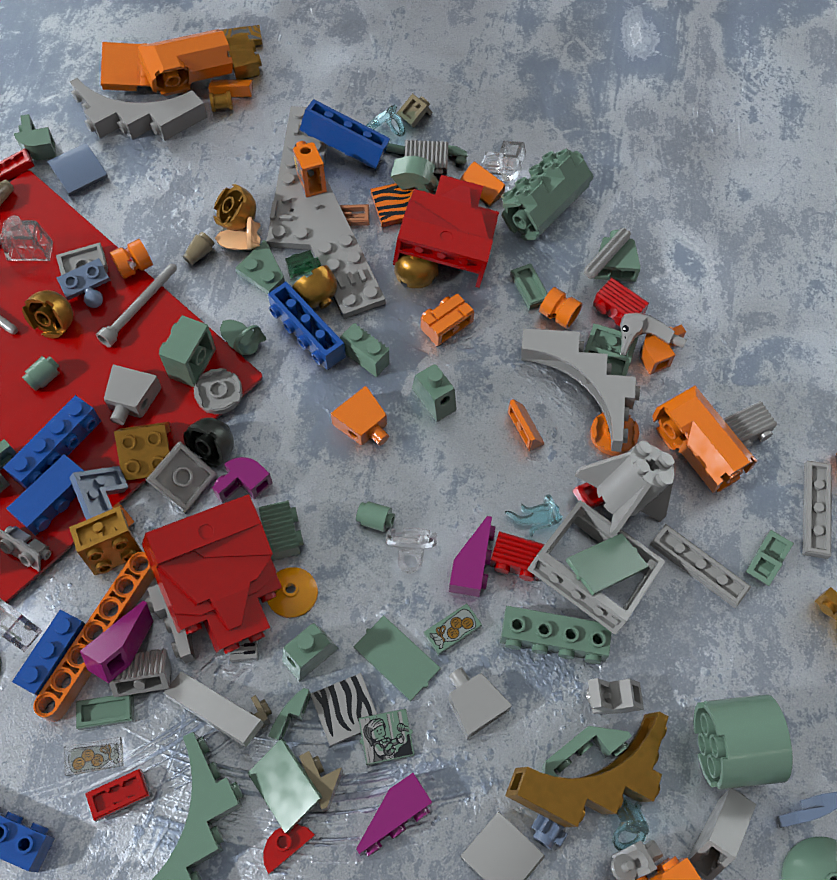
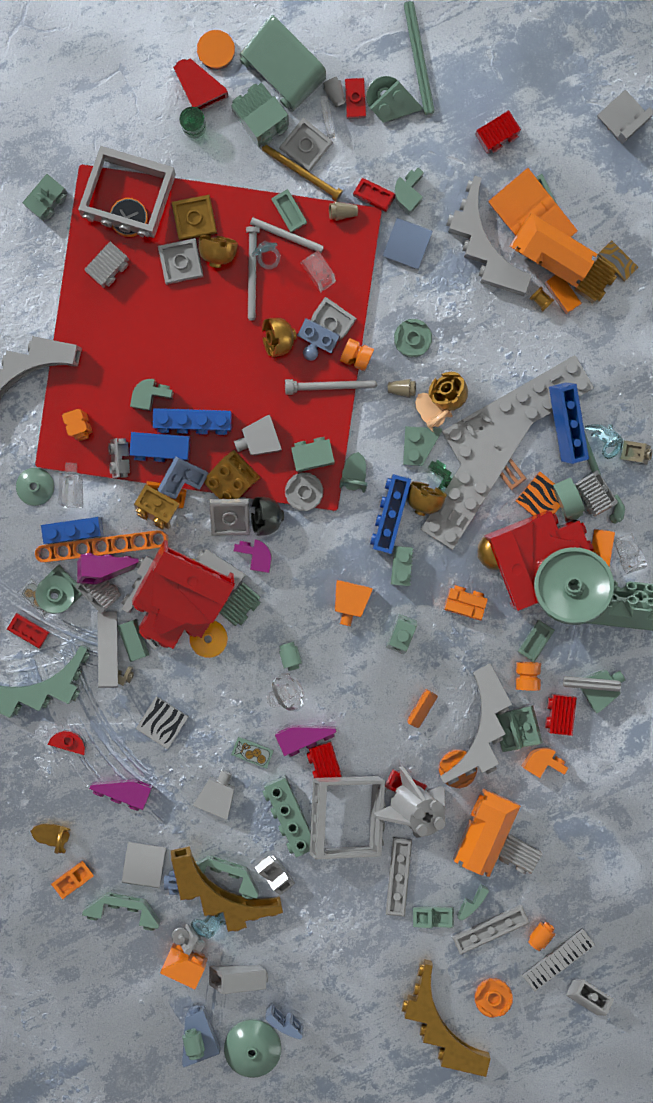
camera: 60 degrees right, 25 degrees up
sand green brick [22,356,60,391] -> none
piece [248,739,322,833] -> none
sand green slope [268,688,311,743] -> none
sand green torso [282,623,339,682] -> none
orange torso [293,141,327,197] -> none
dark tan slope [299,751,343,812] -> none
sand green piece [353,615,441,702] -> none
piece [358,708,414,765] -> none
clear light blue piece [505,494,563,537] -> none
sand green piece [565,533,649,596] -> none
light grey animal [620,313,687,356] -> none
sand green brick [693,694,793,790] -> none
none -> sand green dish [35,576,74,614]
none -> sand green tile [117,619,149,662]
none -> sand green tile [394,319,432,357]
none -> sand green slope [457,884,489,920]
none -> red brick [475,110,521,153]
none -> sand green dish [535,547,614,625]

